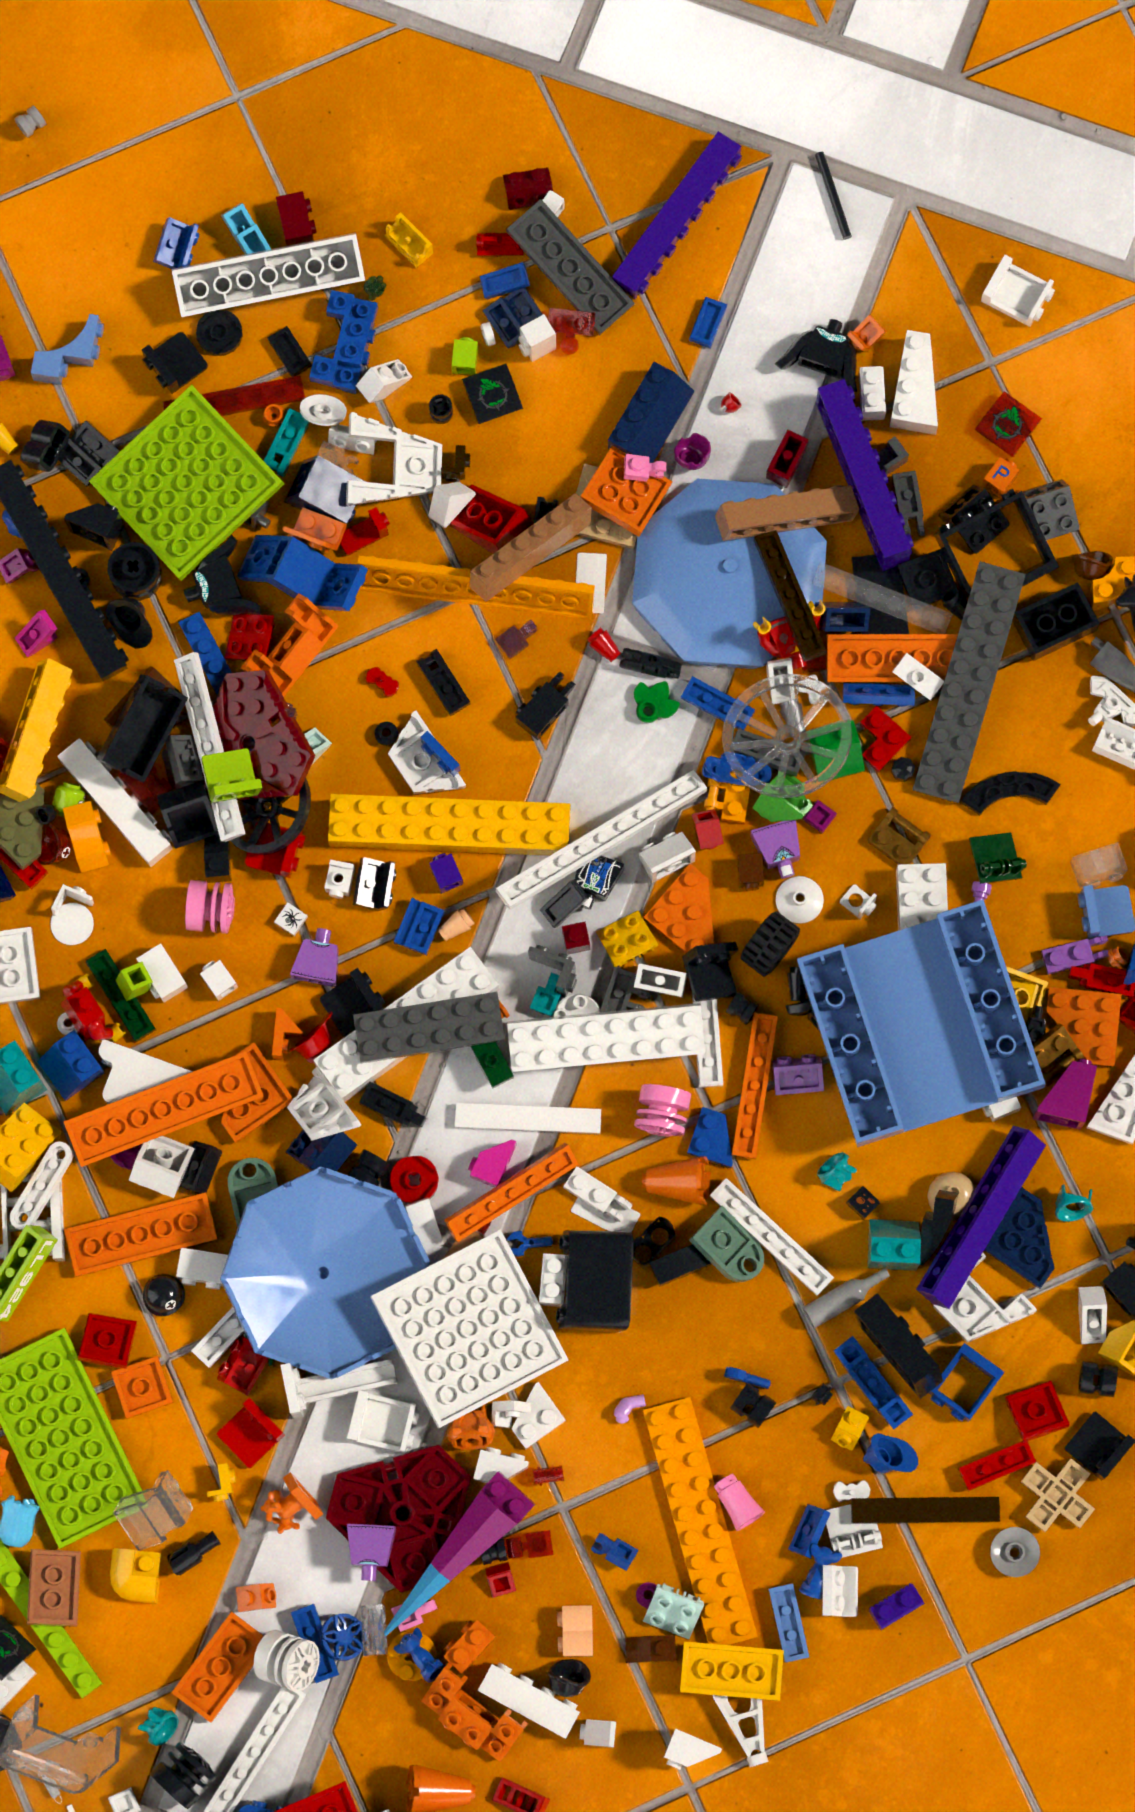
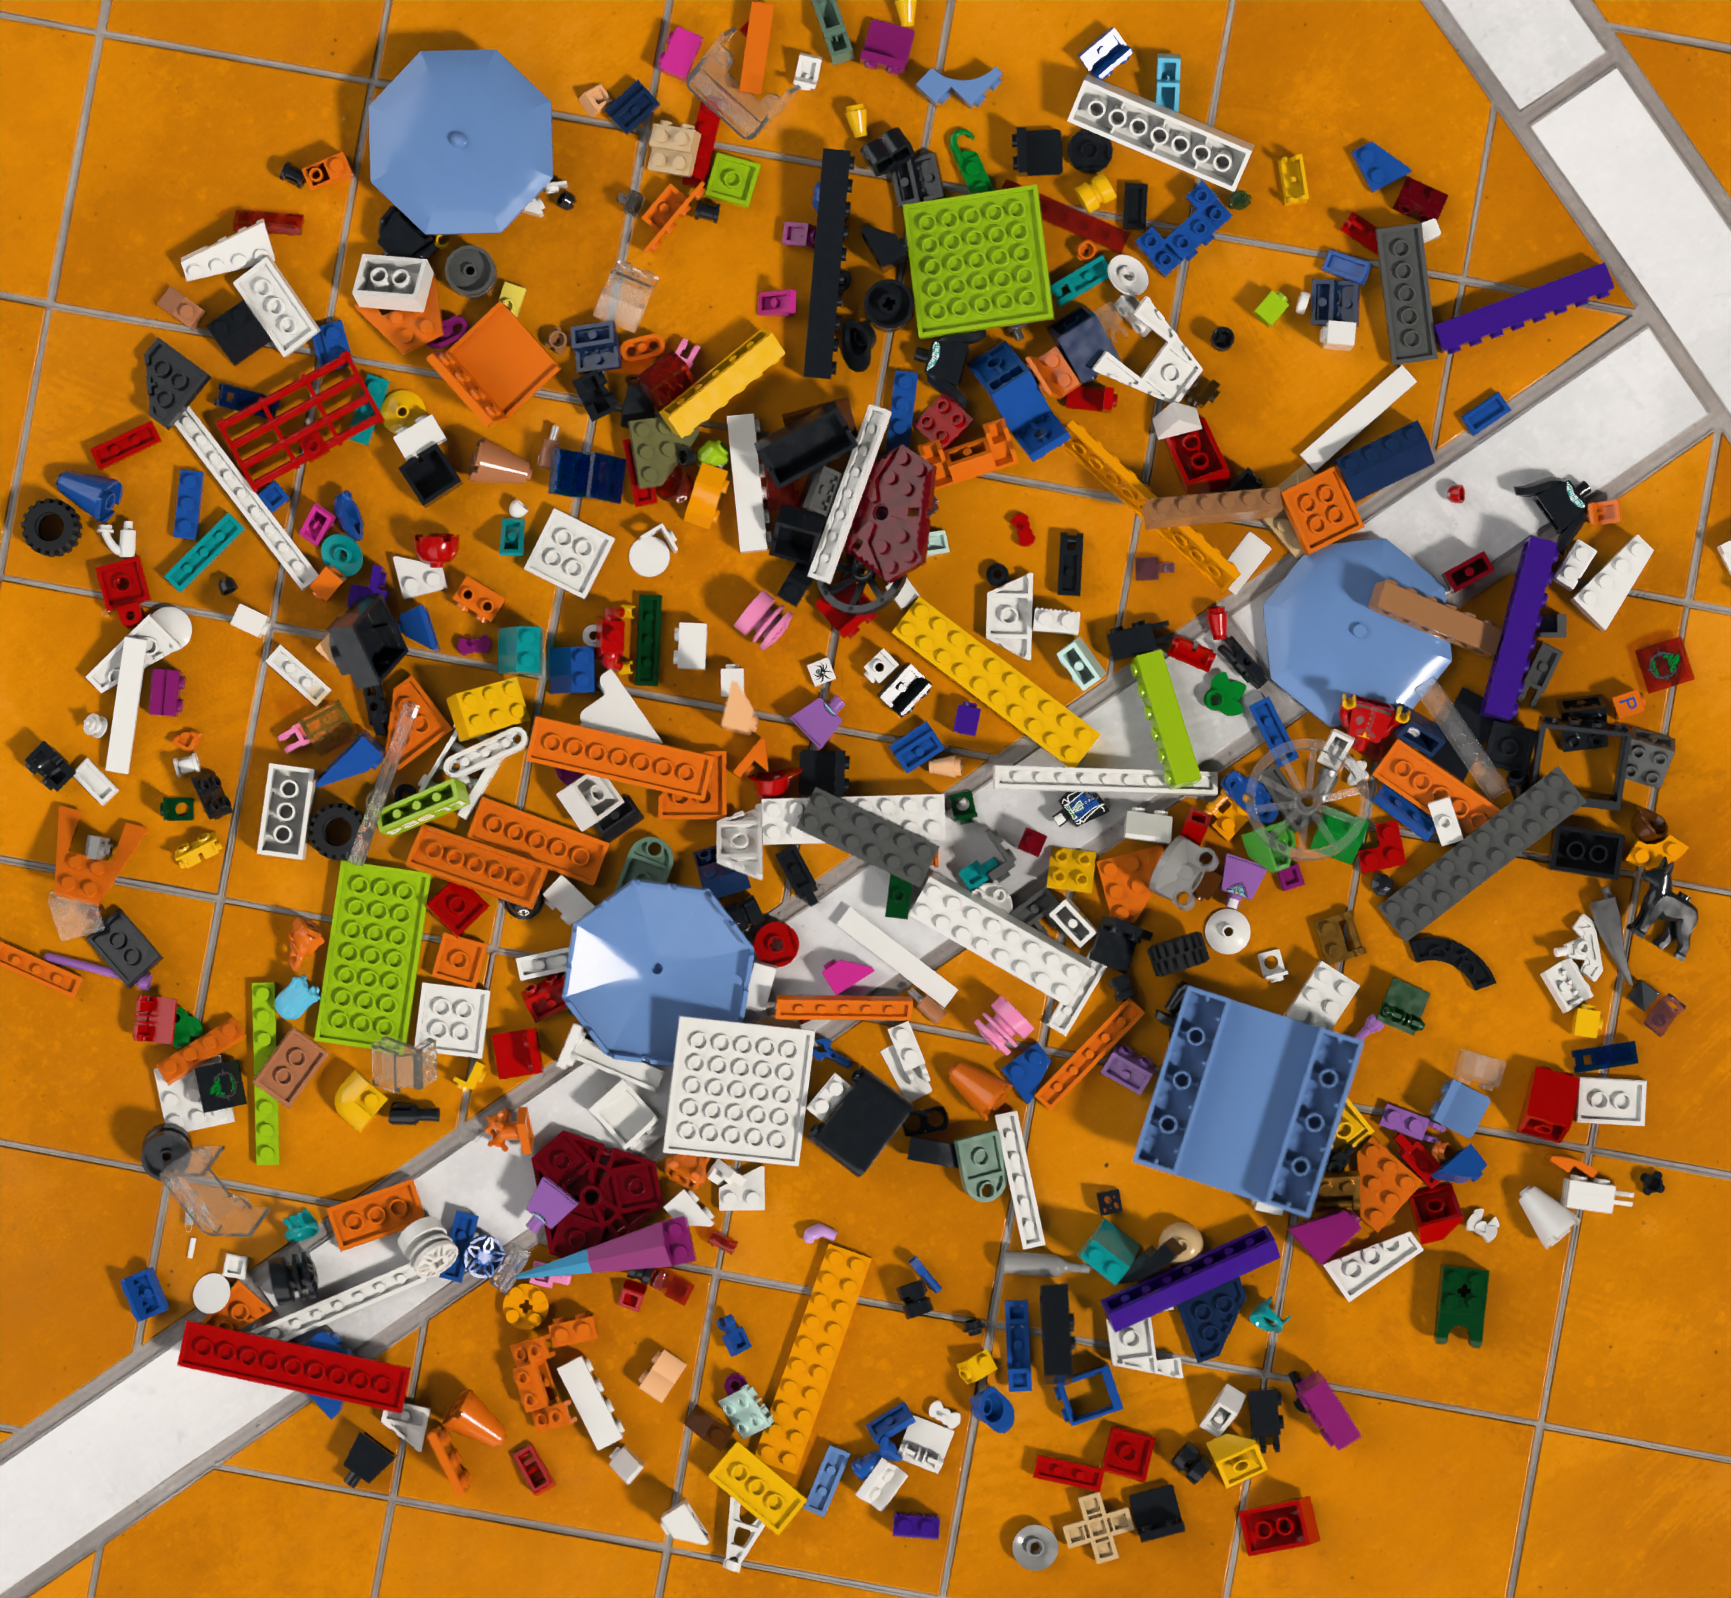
camera: 35 degrees right, 10 degrees up
lime brick [116,961,153,1001] -> none
lime bracket [201,748,262,803] -> none
orange bracket [236,1583,277,1612] -> none
dark red brick [276,191,317,246] -> none
white slope [356,359,413,403] -> none
blue animal [394,1628,446,1683] -> none
blue plate [420,731,460,777] -> none
black slope [462,363,523,424] -> none
black tile [540,879,589,928] -> none
black helmet [547,1659,591,1697] -> none
clear red plate [548,308,596,355] -> none
bright pink plate [624,454,666,482] -> none
magenta hair [674,433,711,470] -> none
bright pink plant [714,1473,765,1531] -> none
dark brown tile [754,530,827,662] -> none
black bar [815,152,852,240] -> none
teal piece [817,1152,857,1191] -> none
dark brown tile [851,1497,1000,1524] -> none
none -> orange plate [405,824,549,910]
none -> white plate [414,982,491,1059]
none -> light nougat wedge [721,681,759,736]
none -> white brick [885,578,920,610]
none -> nougat piece [907,988,947,1025]
none -> green plate [949,129,995,194]
none -> dark green bracket [950,791,978,825]
none -> white brick [1032,607,1081,635]
none -> light aqua brick [1057,636,1106,691]
none -> yellow wheel [1074,173,1116,214]
none -> lime brick [1130,649,1202,790]
none -> light grey piece [1149,835,1219,911]
none -> red hinge [1167,636,1216,673]
none -> white tile [1300,365,1417,472]
none -> blue wing [1351,141,1412,193]

